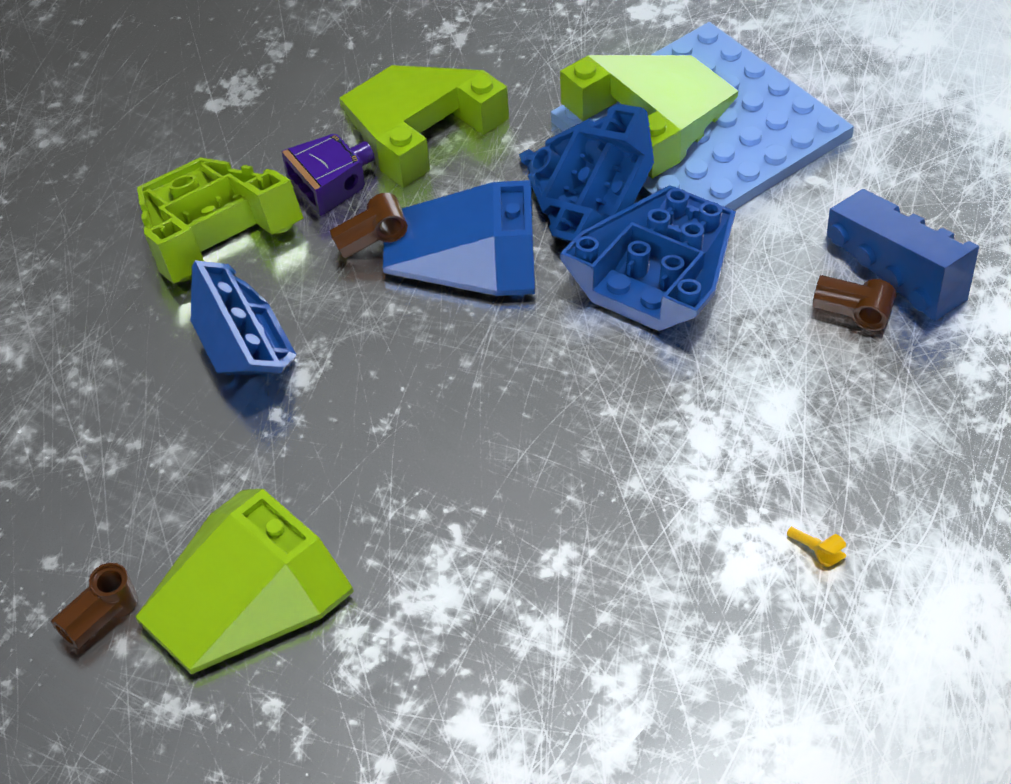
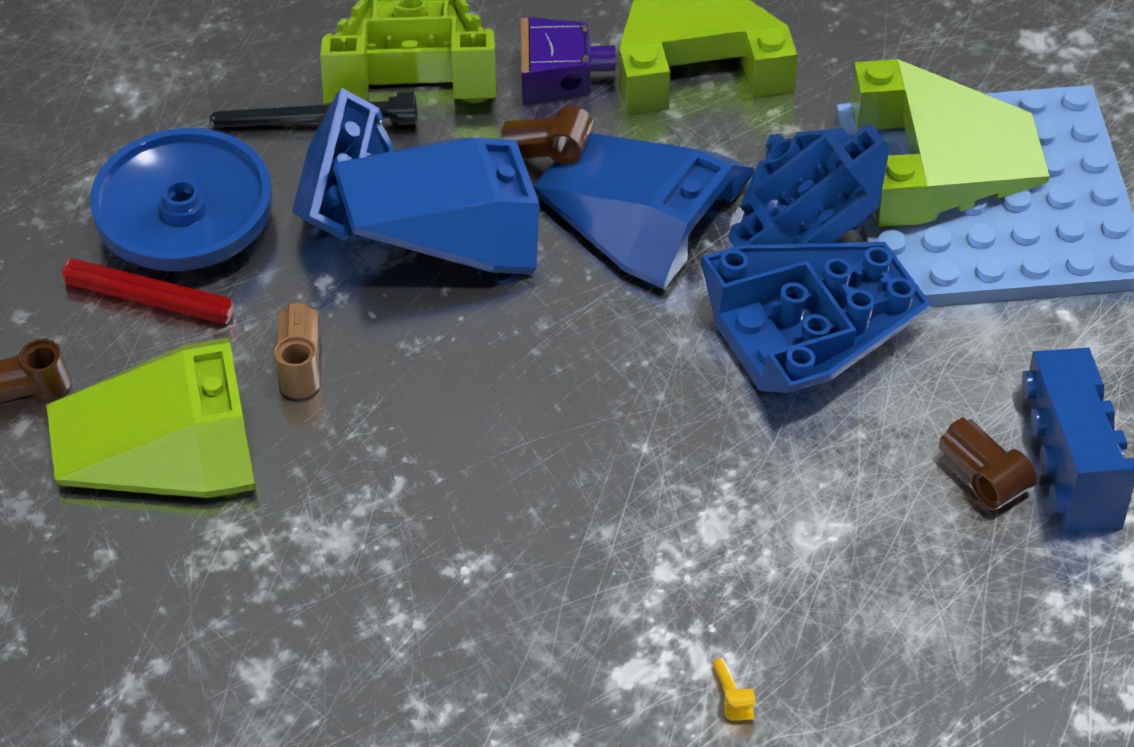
camera: 30 degrees right, 0 degrees up
none -> red axle [61,258,234,325]
none -> blue dish [90,128,273,271]
none -> black piece [209,91,418,128]
none -> medium nougat piece [274,303,321,399]
none -> blue wedge [333,137,539,274]

